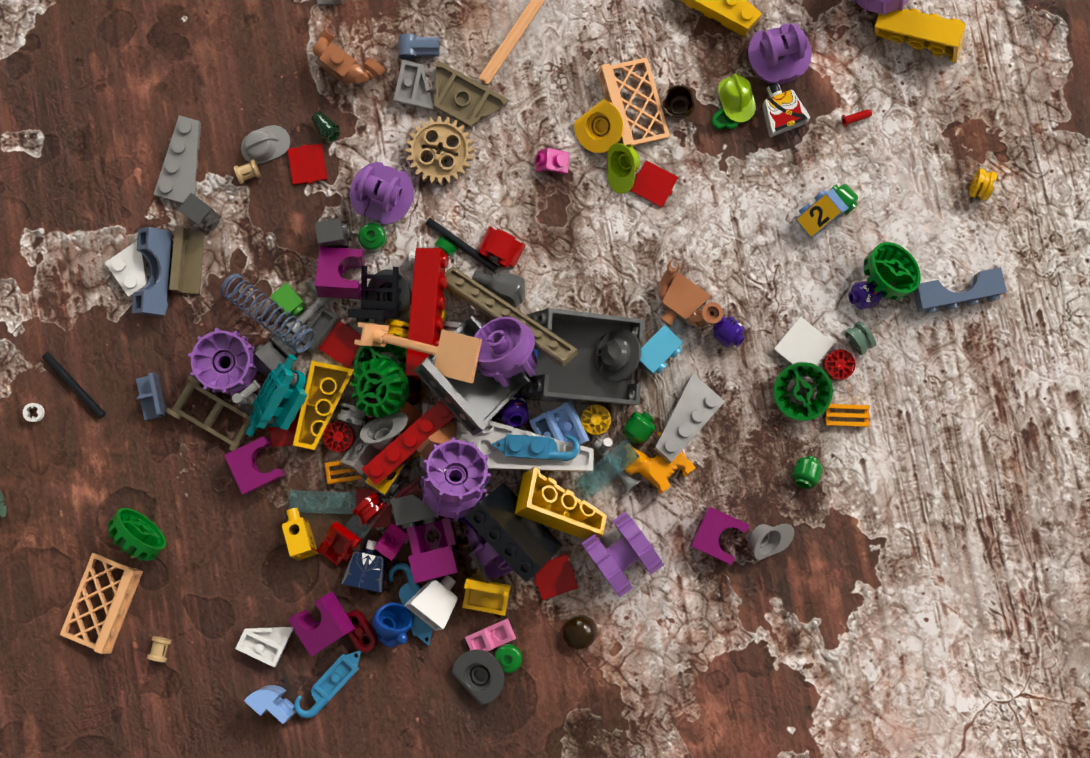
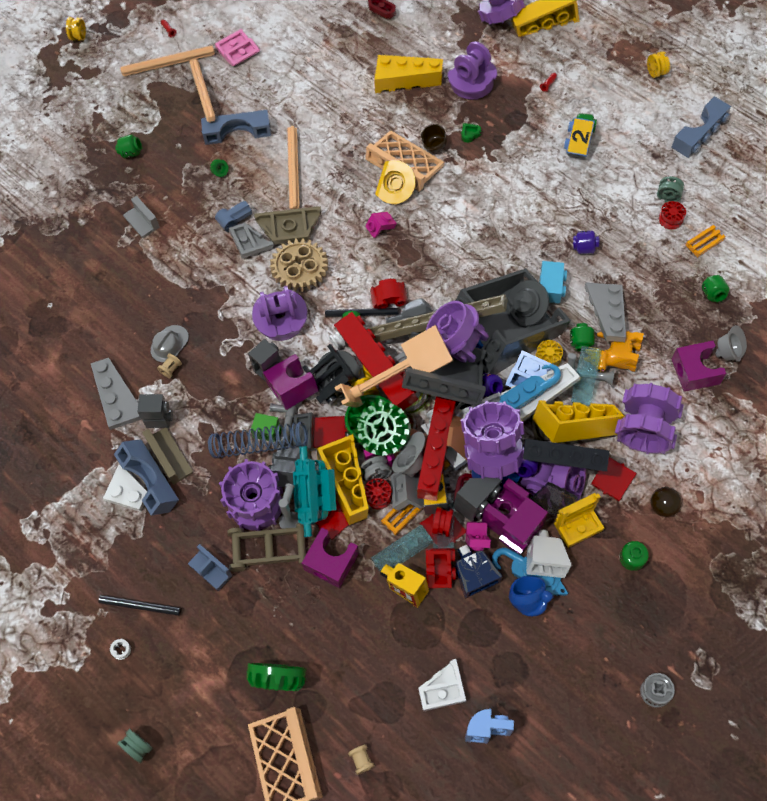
camera: 35 degrees left, 20 degrees down
red piece [287,143,328,185] -> none
magenta piece [288,592,355,657] -> none
dark azure plate [294,651,361,718] -> none
clear green cone [311,111,341,143] -> none
nougat torso [313,28,385,87] -> none
dark red plate [347,610,378,652] -> none
green head [358,223,387,253] -> none
dark grey hat [451,649,505,705] -> none
bright pink slope [465,618,516,652] -> none
lime piece [607,143,640,194] -> none
red piece [630,160,678,208] -> none
nougat torso [659,259,723,327] -> none
lime piece [718,73,756,122] -> none
torso [762,83,810,138] -> none
white tile [773,317,834,377] -> none
green gear [773,362,833,421] -> none
dark purple head [848,281,882,310] -> none
green gear [864,242,921,300] -> none

